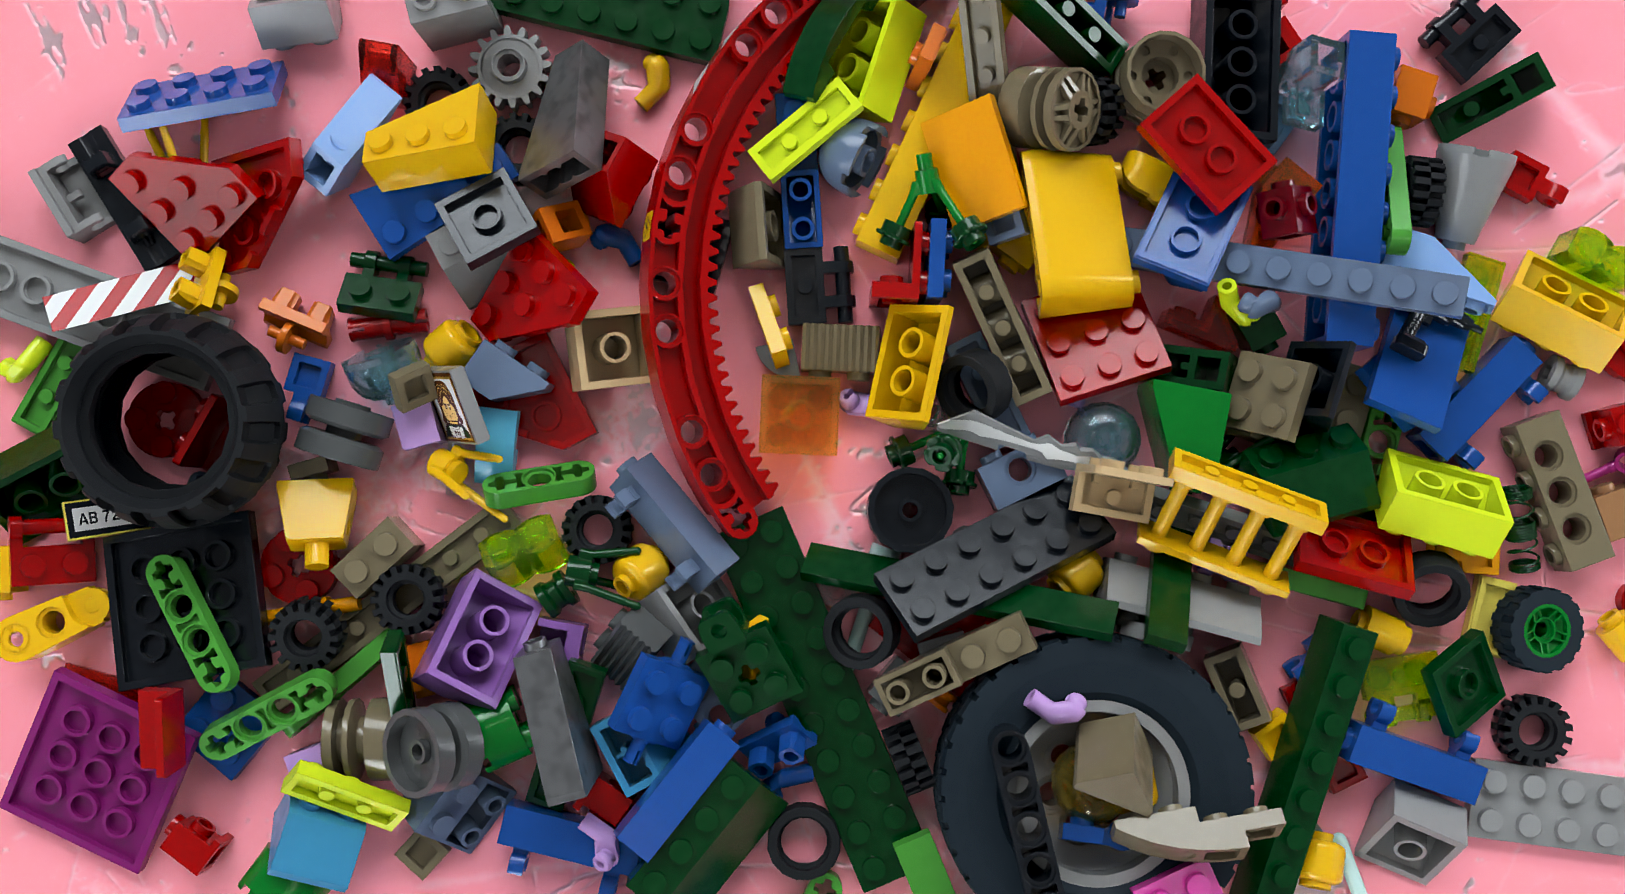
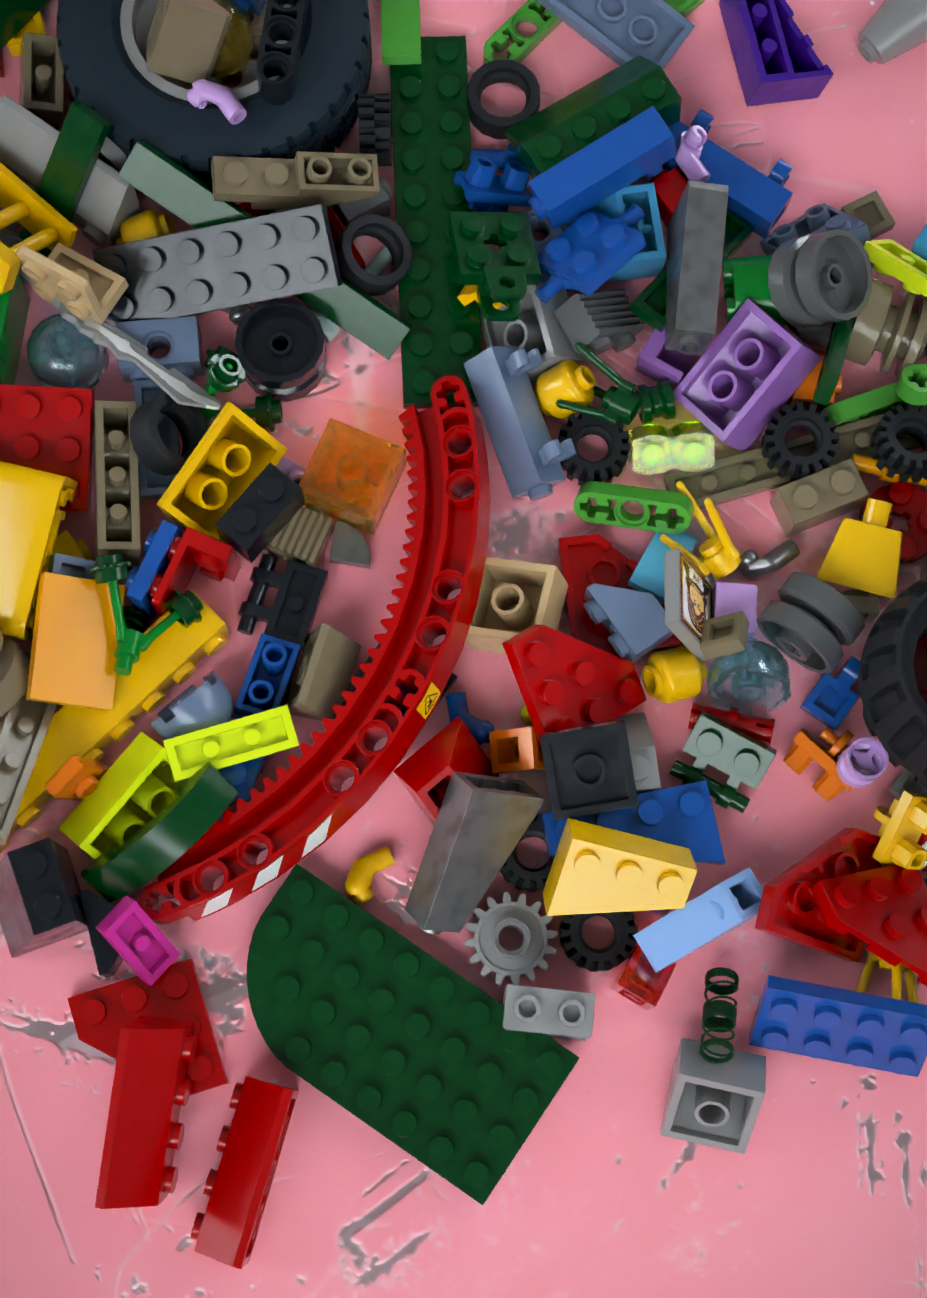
camera: 160 degrees left, 10 degrees down
yellow plate [748,282,794,369] -> none
none -> black brick [215,462,305,563]
none -> dark green piece [699,967,739,1064]
none -> flat silver arm [739,539,800,578]
none -> lavender wheel [836,737,889,788]

